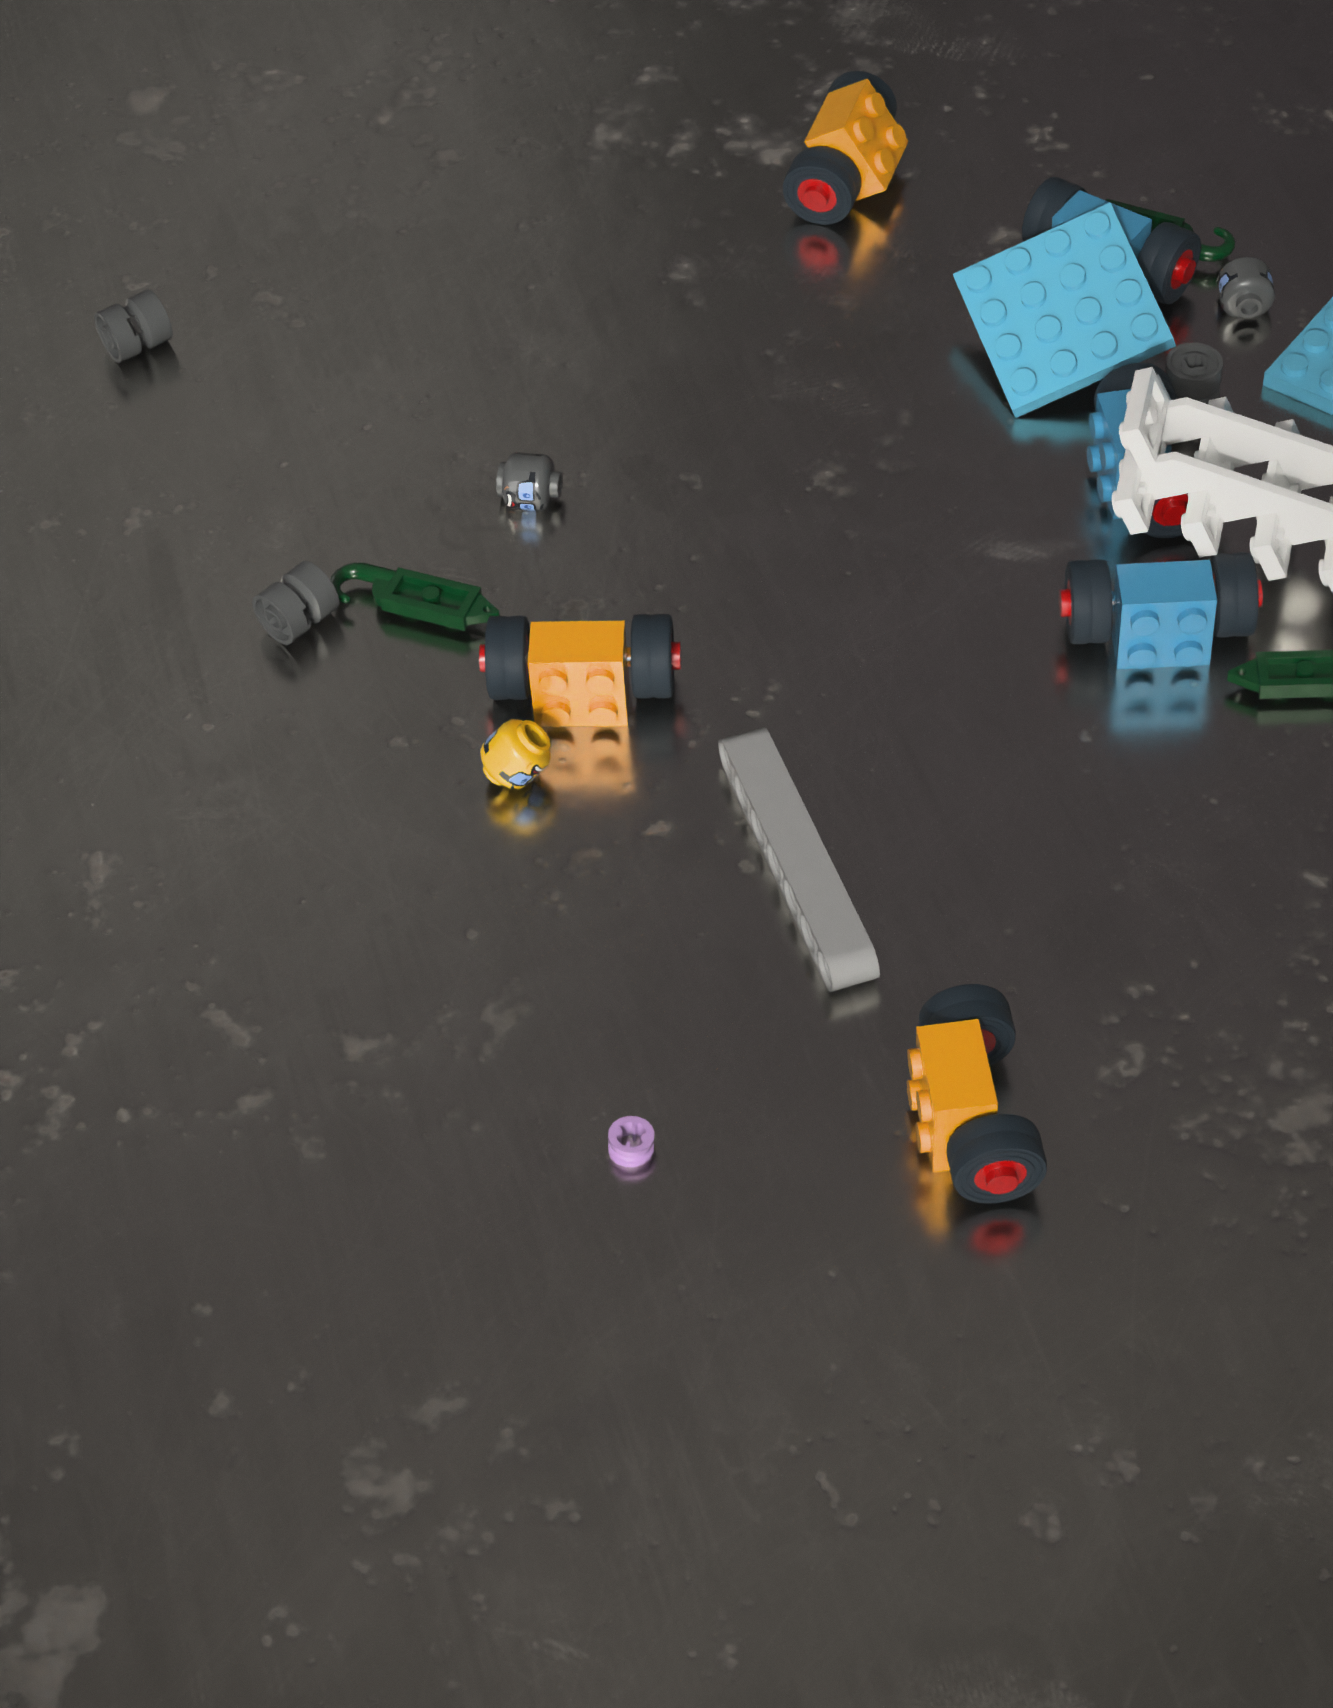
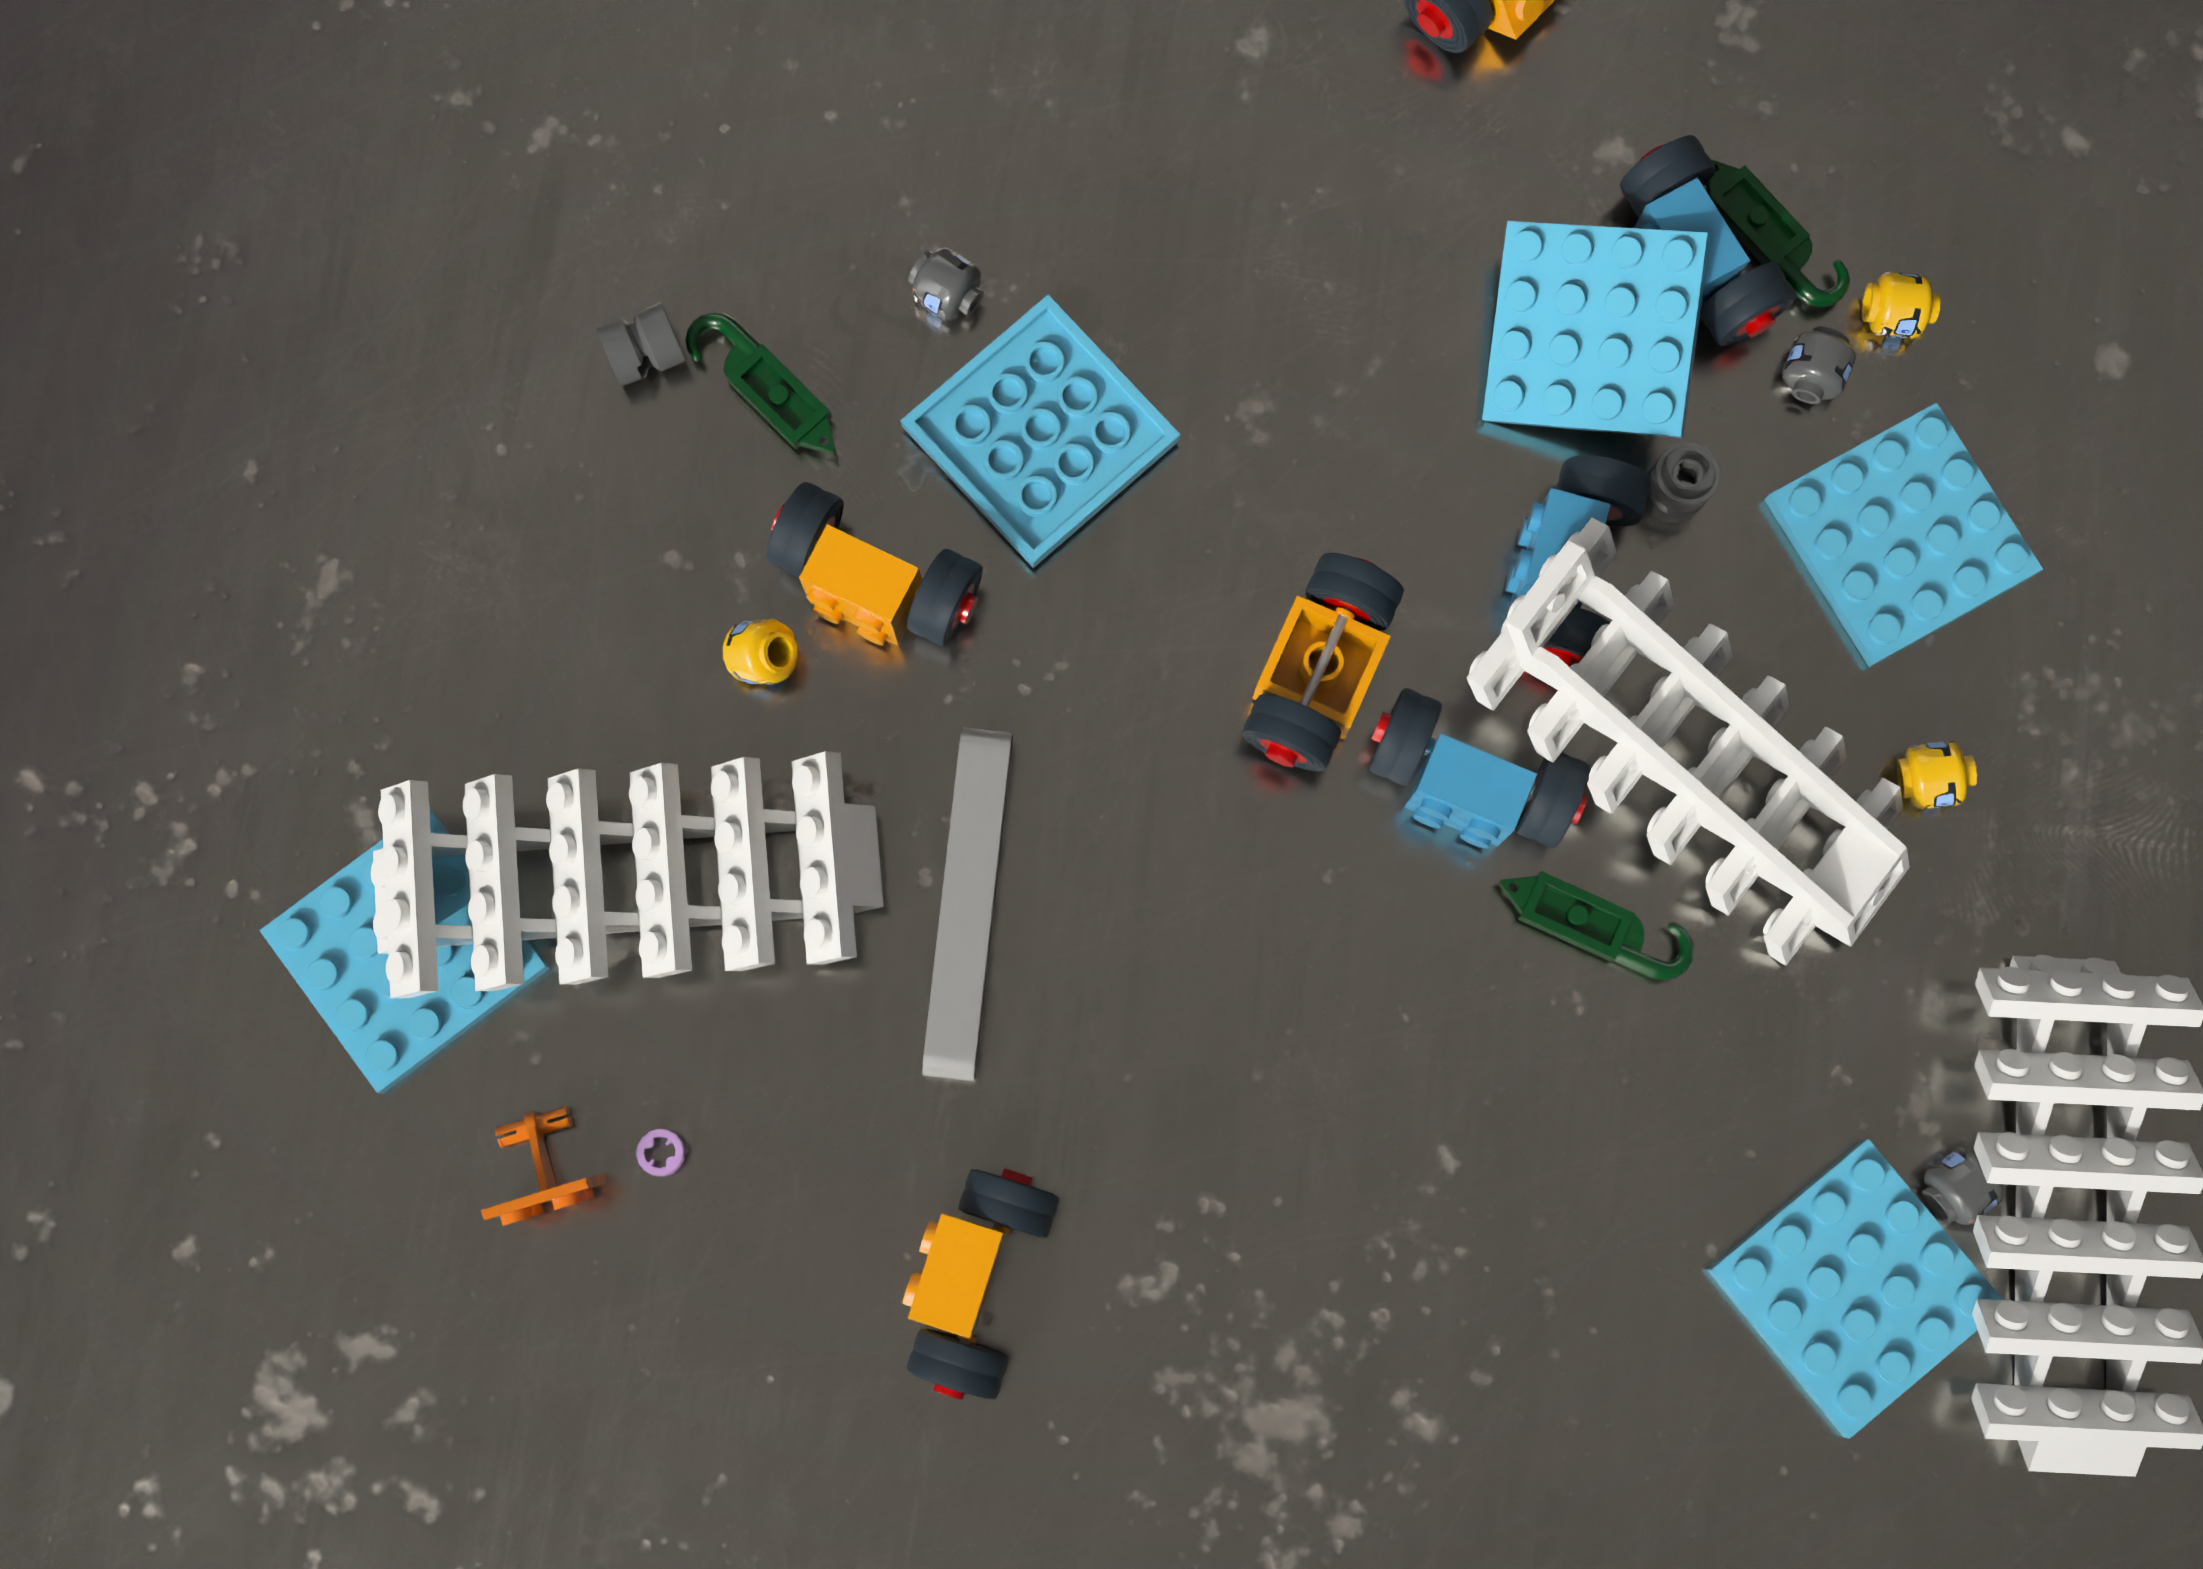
camera: 20 degrees right, 30 degrees up
none -> medium azure plate [259,808,550,1094]
none -> white piece [371,751,884,998]
none -> orange plate [481,1105,606,1226]
none -> medium azure plate [900,295,1181,568]
none -> brick [1242,553,1404,771]
none -> yellow head [1861,272,1940,339]

